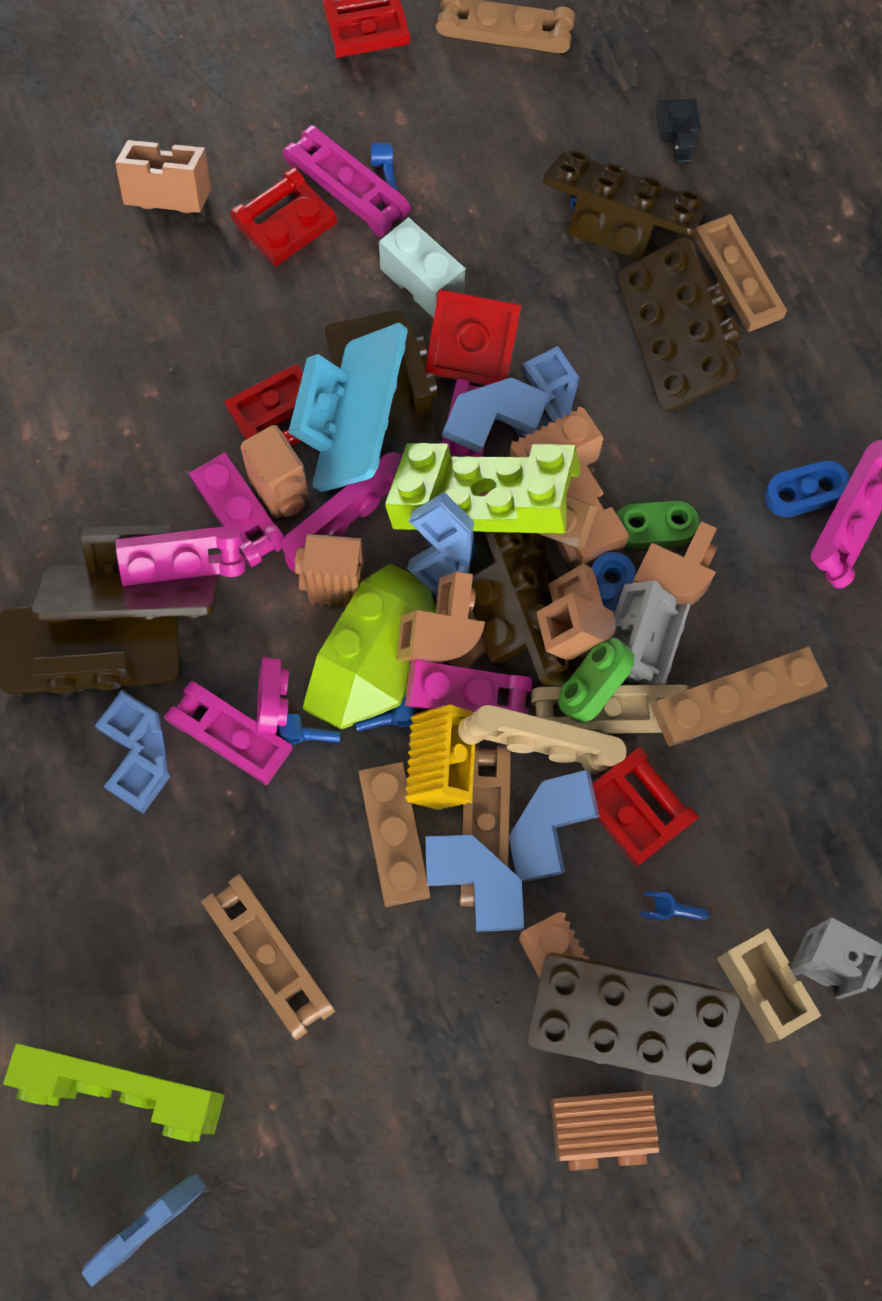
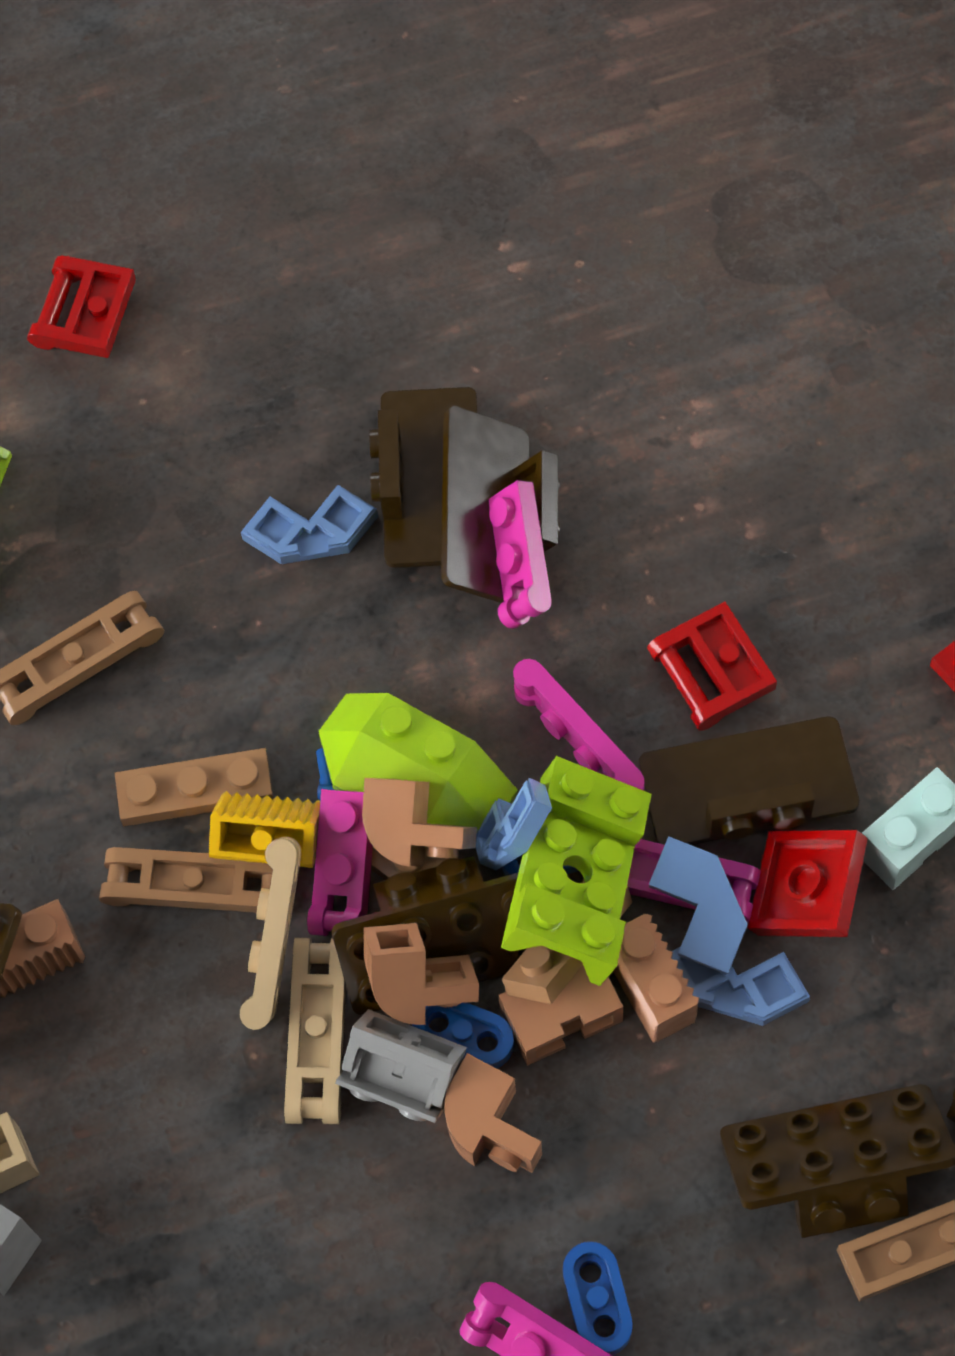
camera: 100 degrees right, 5 degrees down
dark pink plate [164,681,293,786] -> none
dark pink plate [189,452,284,568] -> none
nougat brick [240,425,309,519] -> none
dark pink plate [256,657,289,734] -> none
blue hand [277,714,341,745] -> none
medium azure bracket [288,323,408,492] -> none
nougat brick [295,534,365,609] -> none
medium blue tile [425,835,524,932] -> none
medium blue tile [509,770,600,883] -> none
bright green plate [559,638,634,723] -> none
red plate [592,747,700,868] -> none
bright green plate [617,501,699,550] -> none
blue hand [640,891,709,921] -> none
medium nougat plate [651,646,828,747] -> none

